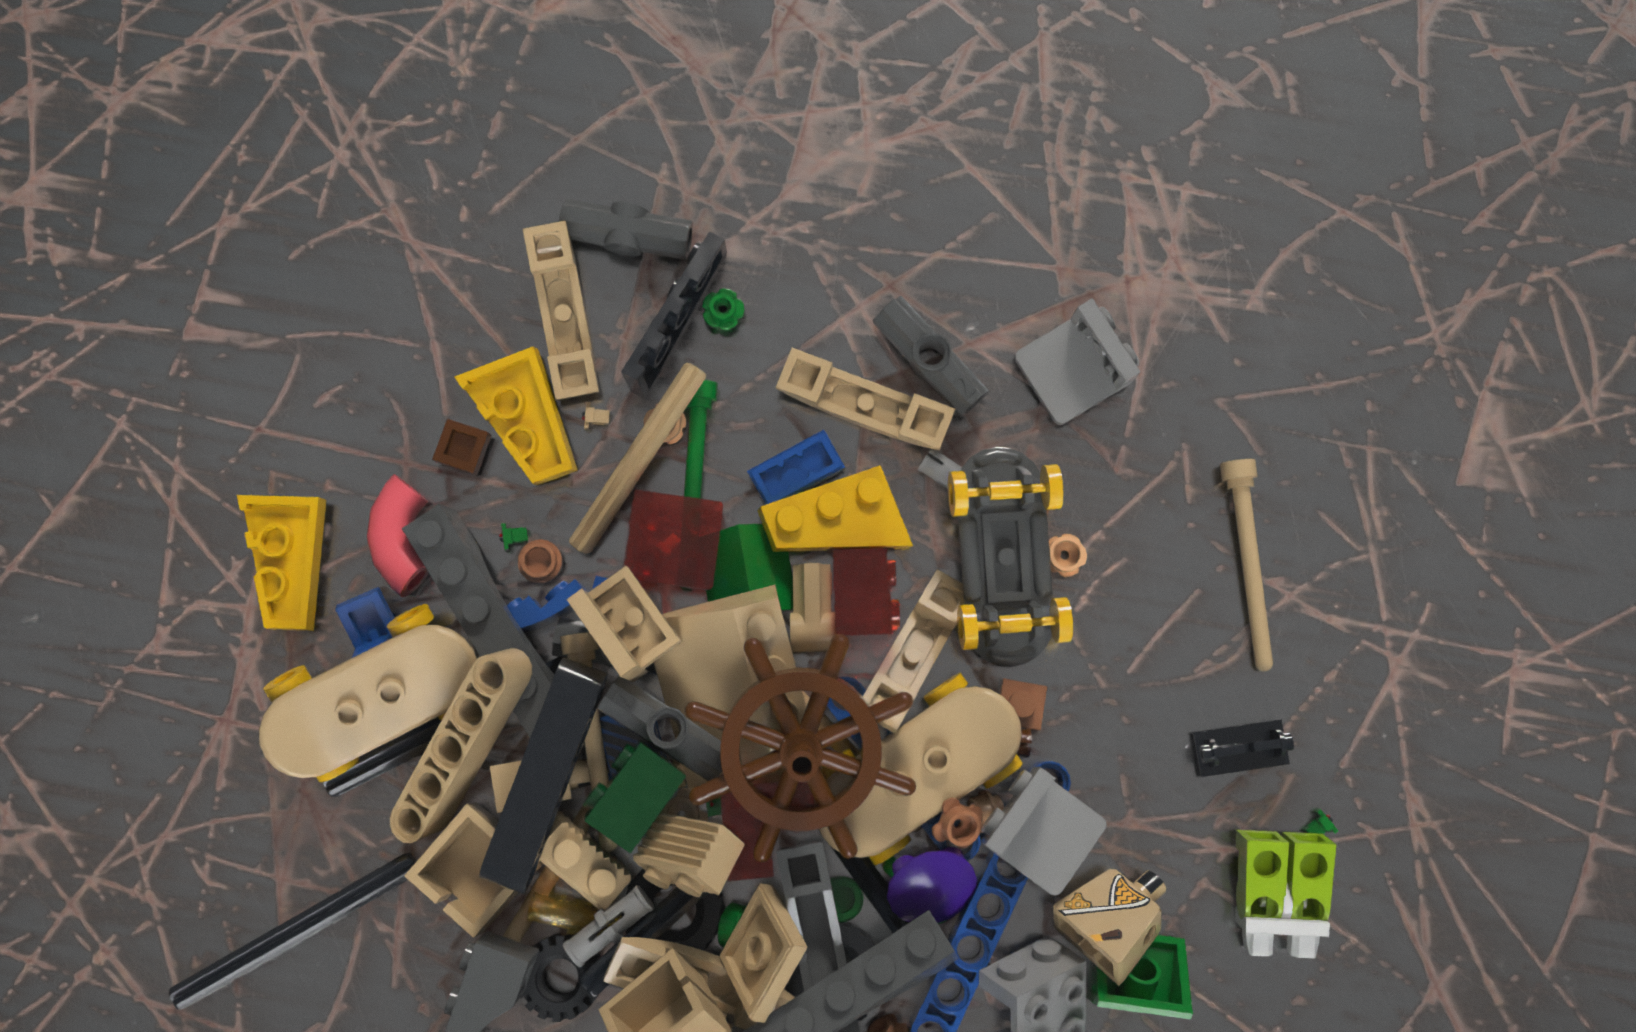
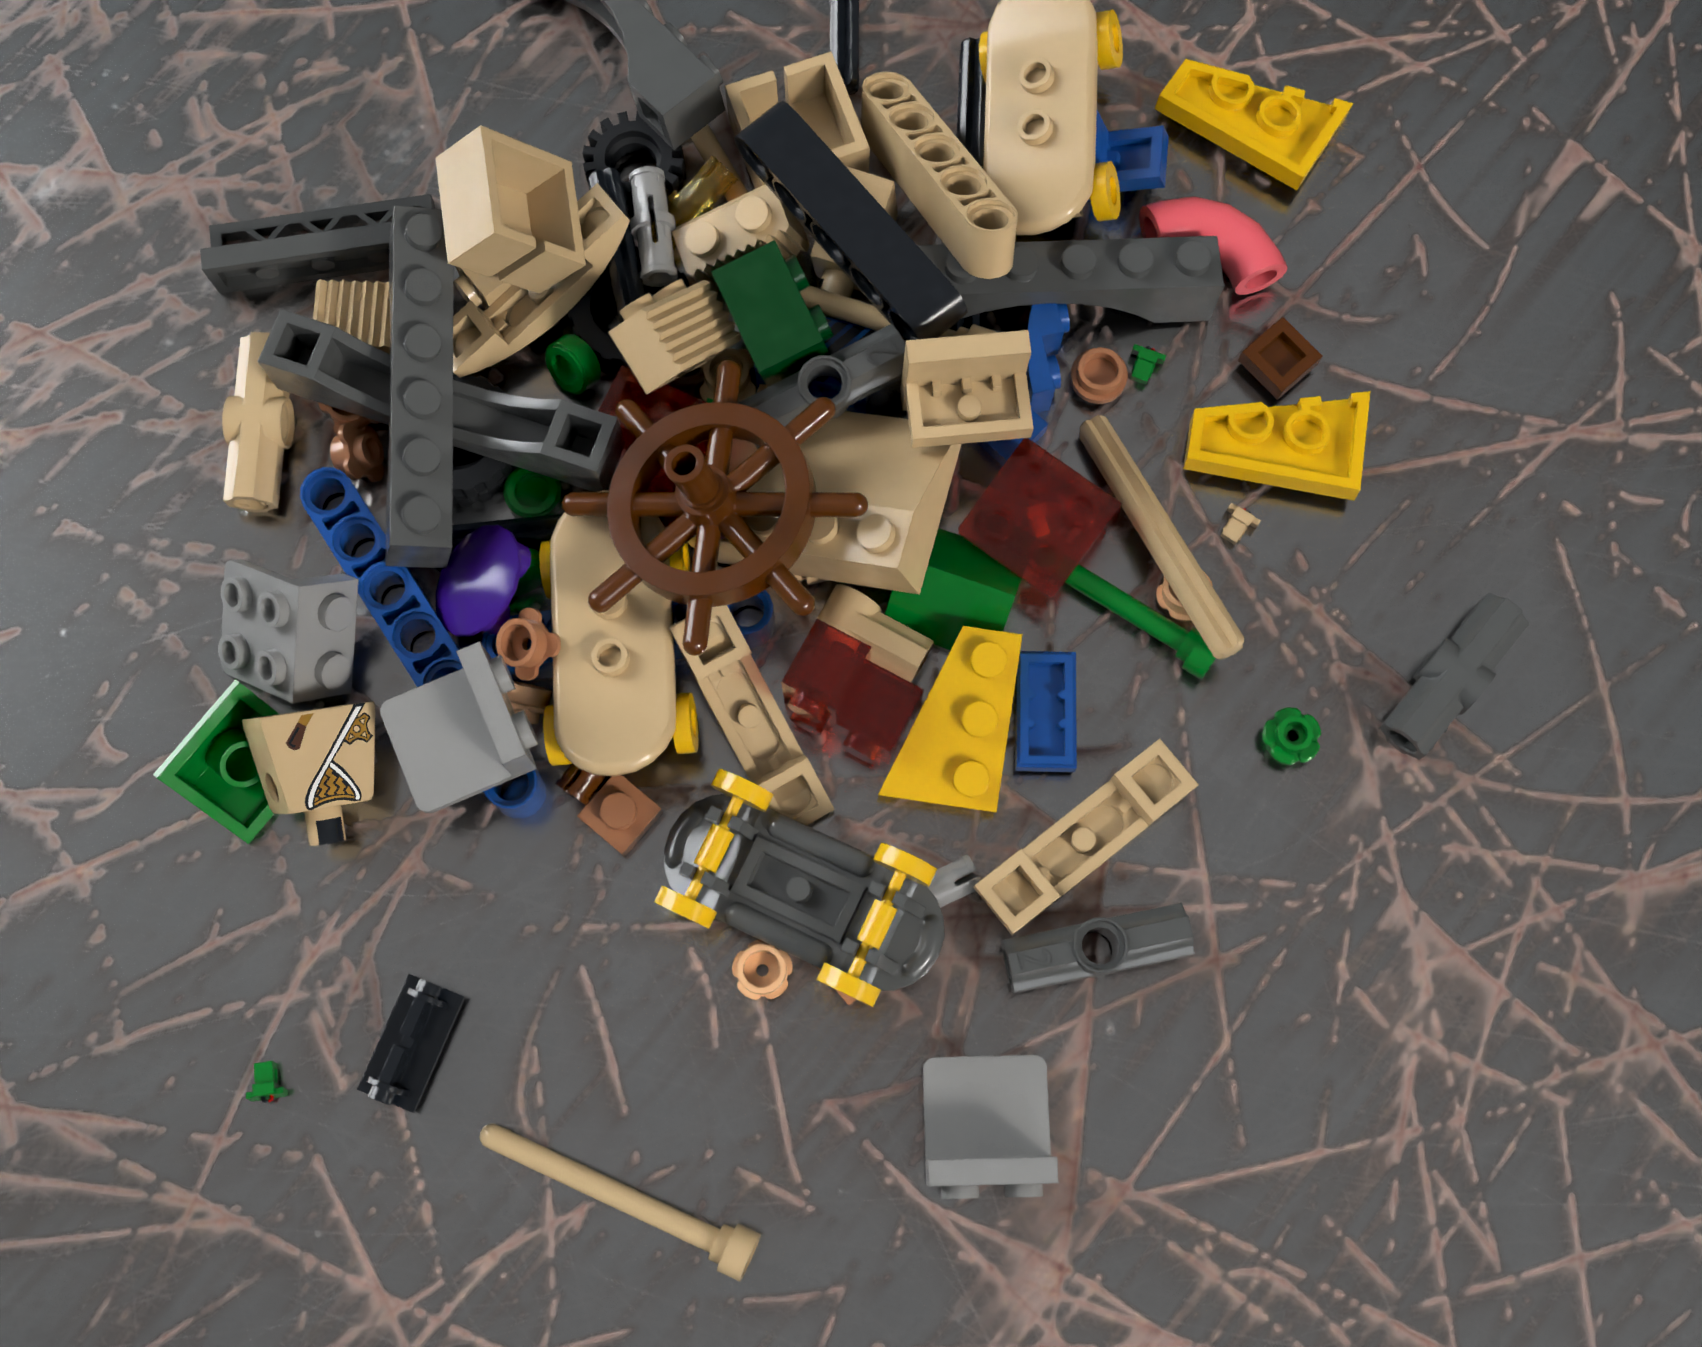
camera: 120 degrees right, 5 degrees down
tan slope [523,221,599,400] -> none
black wing [621,231,727,399] -> none
tan plate [719,883,808,1023] -> none
lime hips [1234,830,1336,959] -> none

